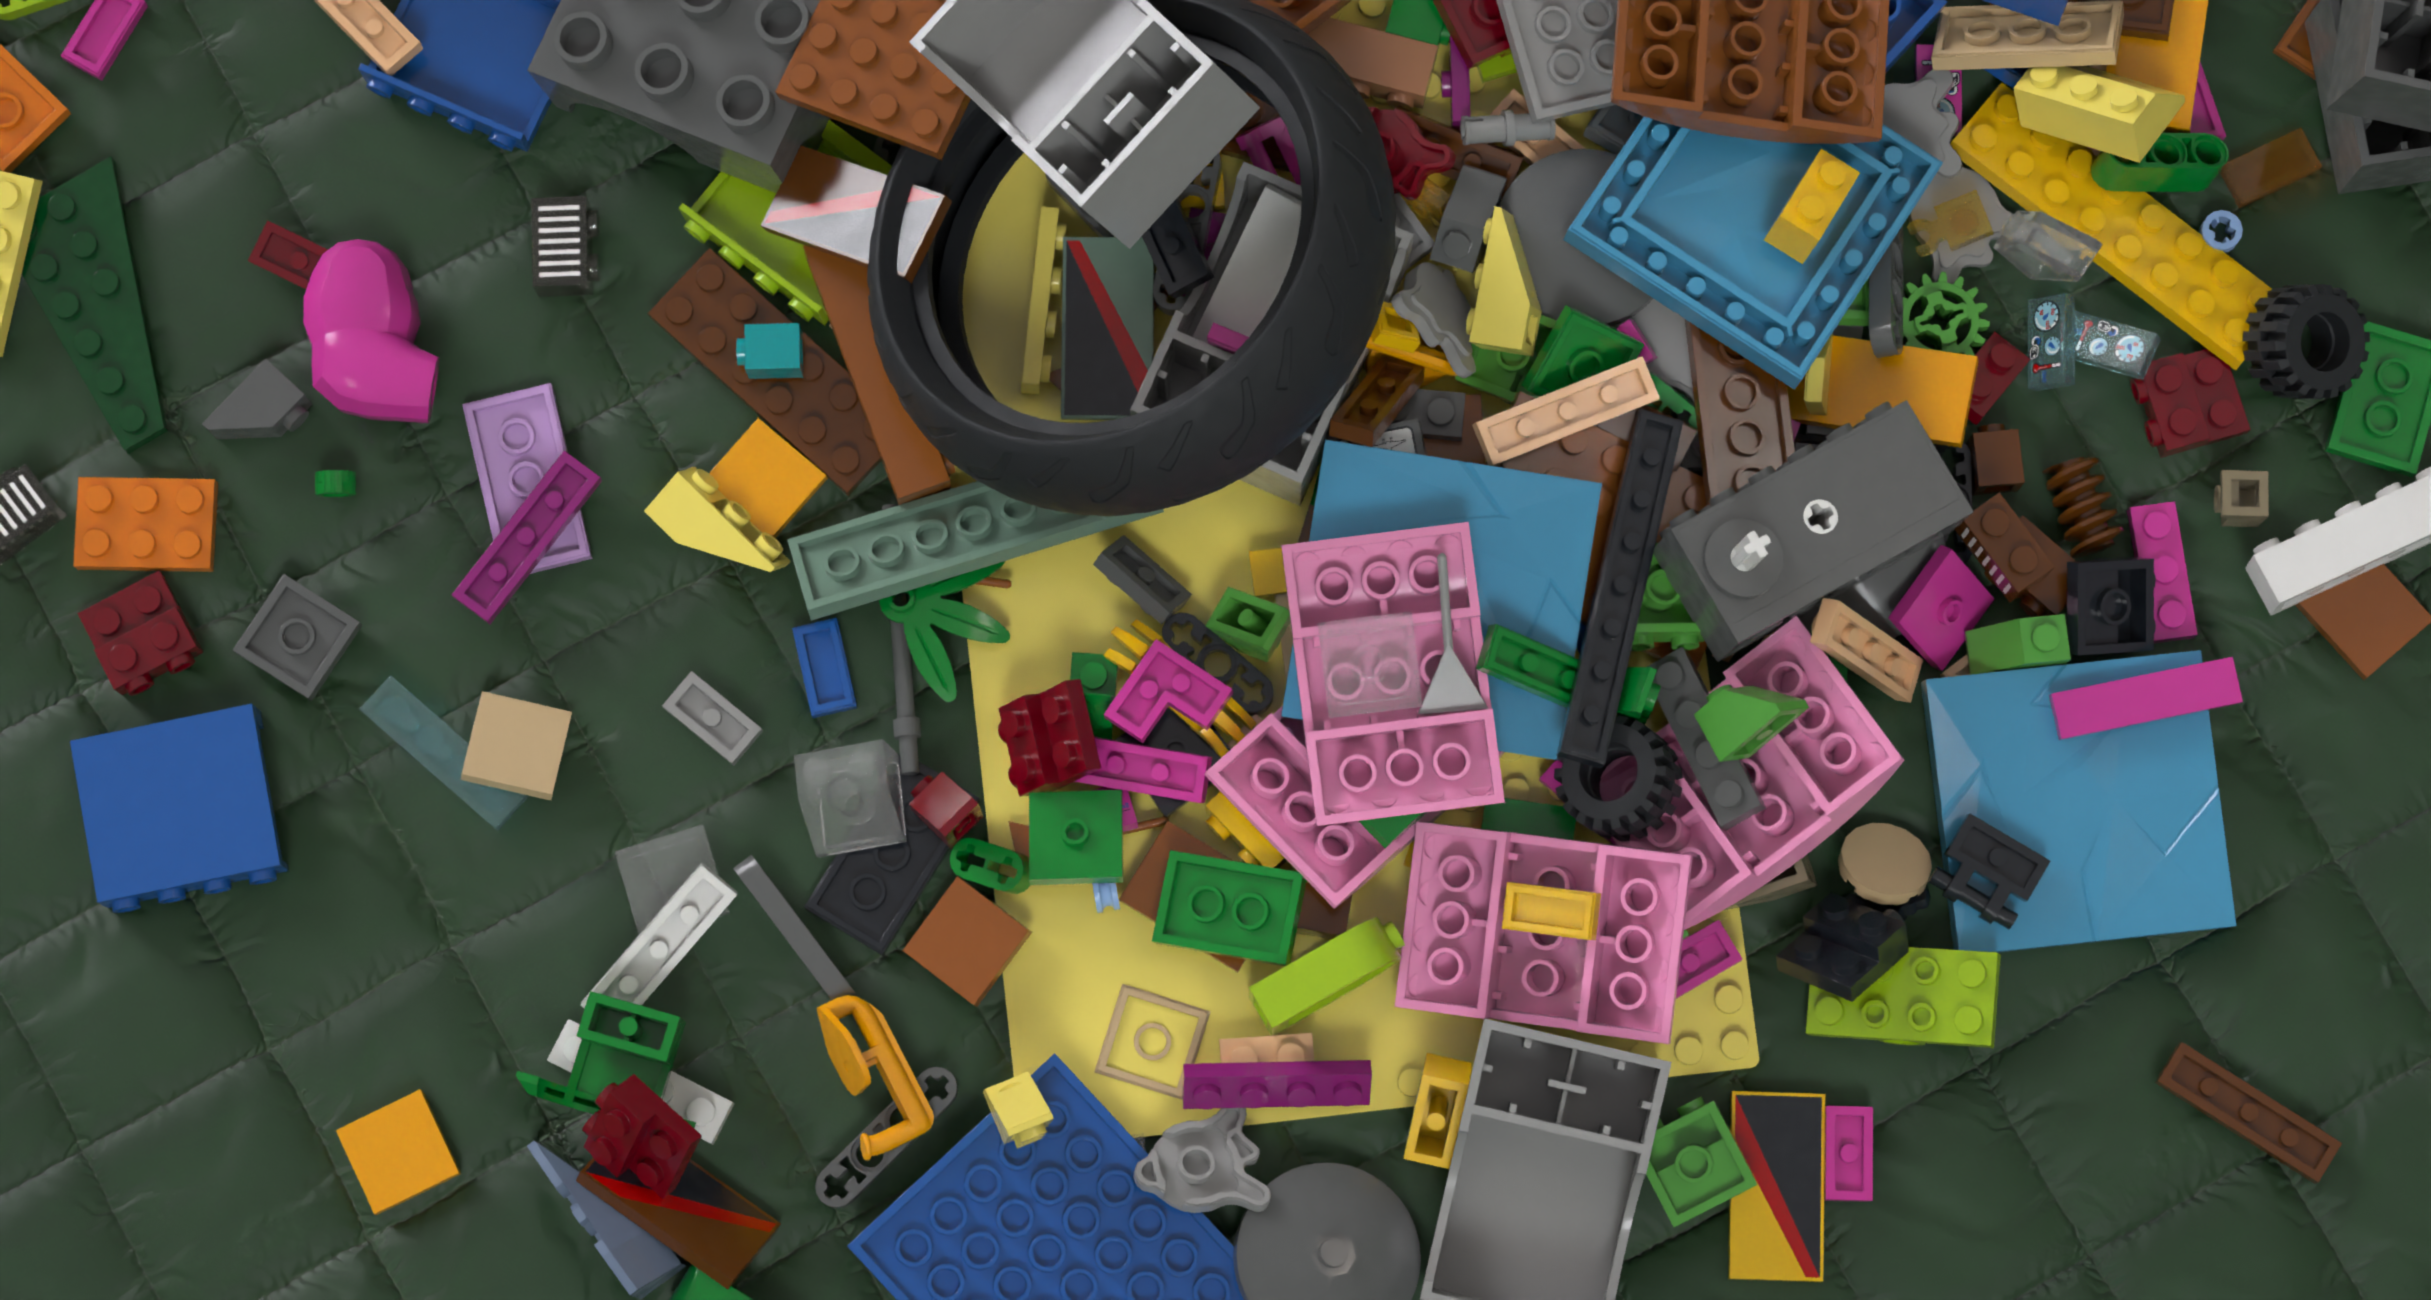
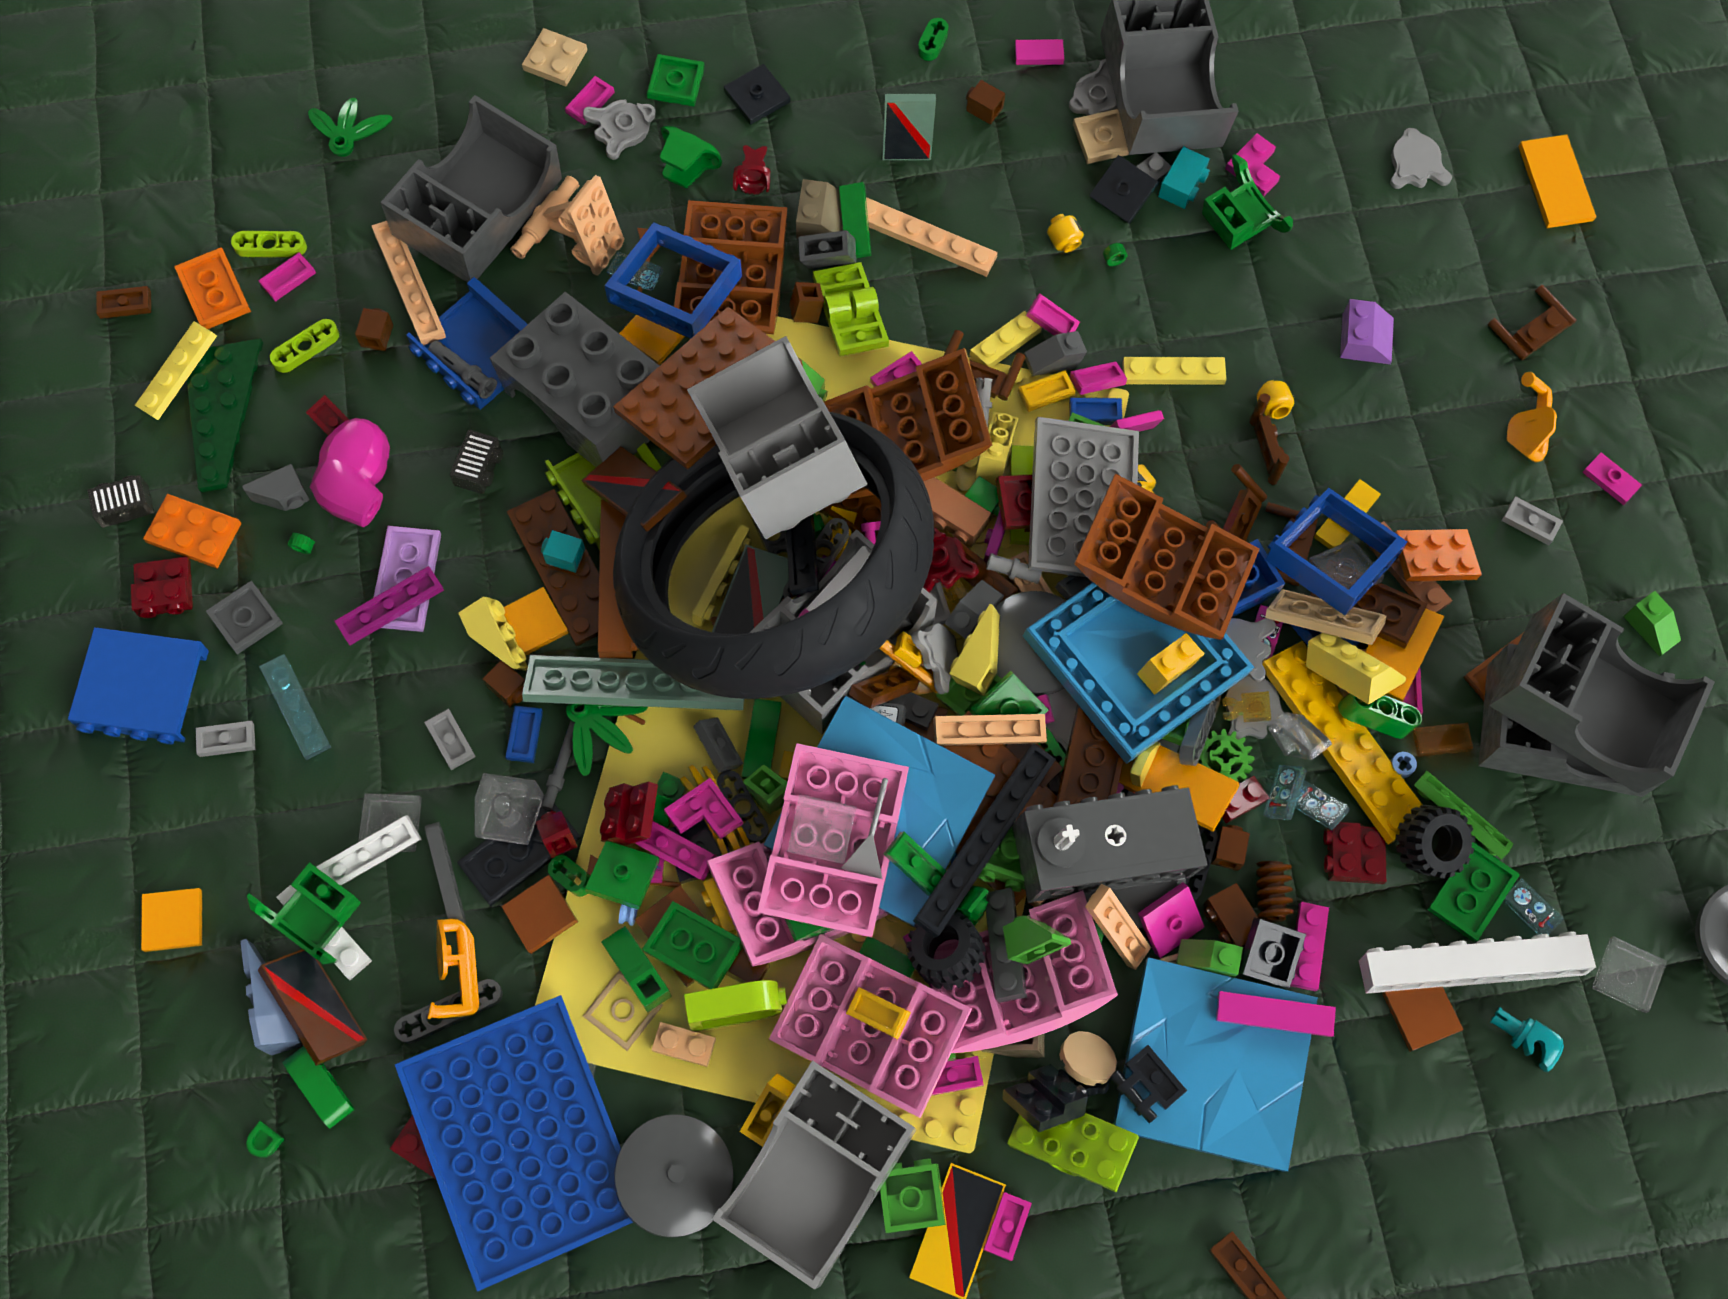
camera: 15 degrees right, 10 degrees down
tan tile [460,691,572,800] -> none
dark red plate [582,1074,702,1199] -> none
light yellow slope [983,1072,1054,1149] -> none
light grey tile [1133,1108,1271,1213] -> none
magenta plate [1182,1060,1372,1109] -> none
reddish brown brick [1954,492,2055,603] -> none
dark tan brick [2214,470,2269,527] -> none
none -> light grey plate [196,721,255,757]
none -> lime beam [270,319,339,373]
none -> reddish brown brick [355,308,393,351]
none -> dark grey pin [428,340,497,399]
none -> reddish brown brick [483,660,525,707]
none -> green slope [601,926,672,1013]
none -> green tile [741,699,782,779]
none -> bright green plate [1414,770,1514,860]

